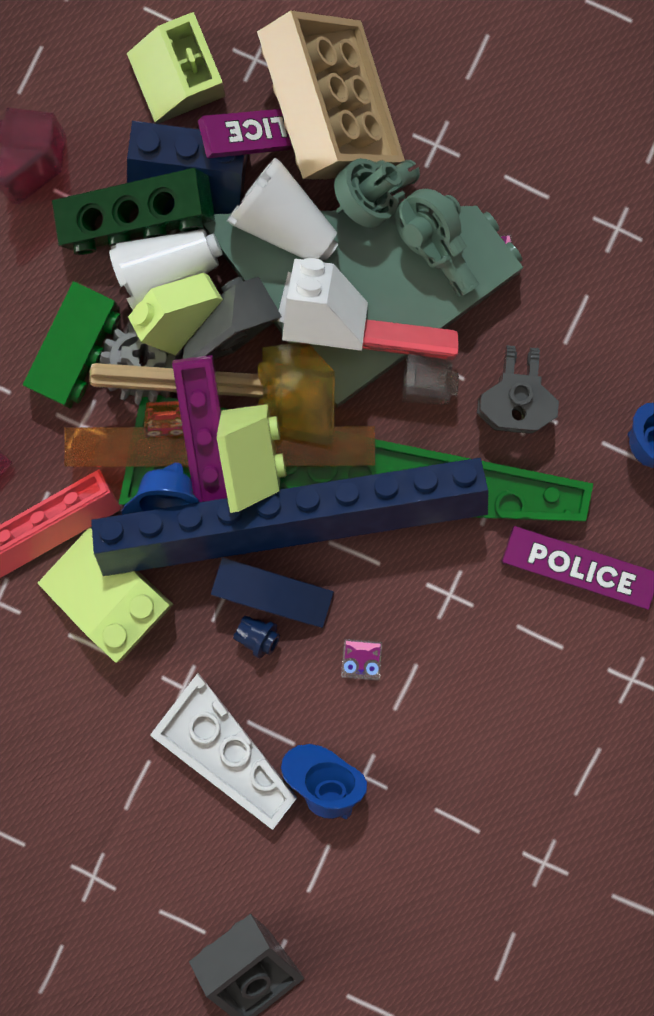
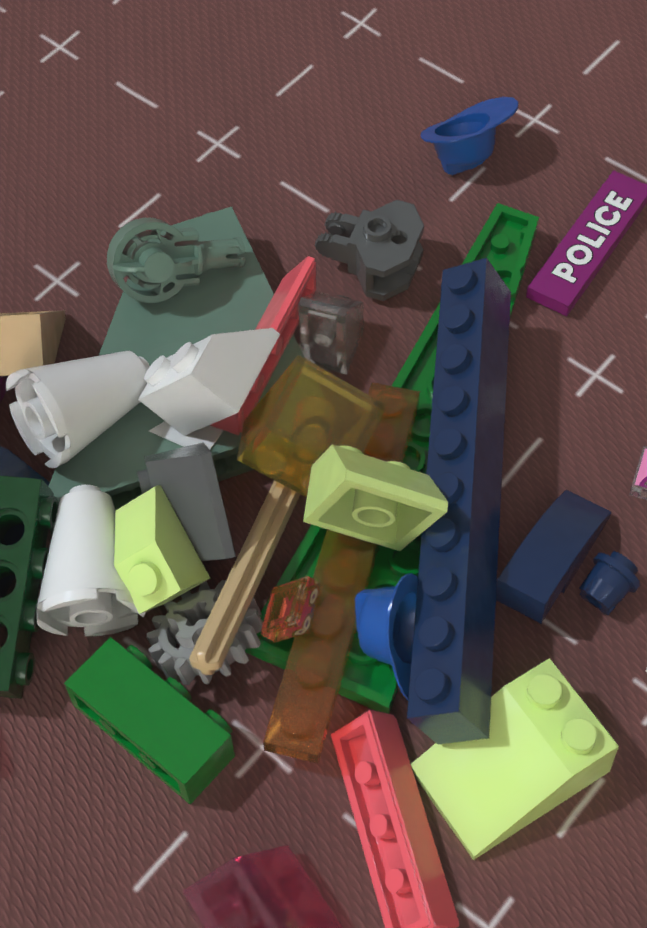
camera: 70 degrees left, 30 degrees down
magenta tile [172,355,227,502] -> none
sand green pin [334,158,420,228] -> none

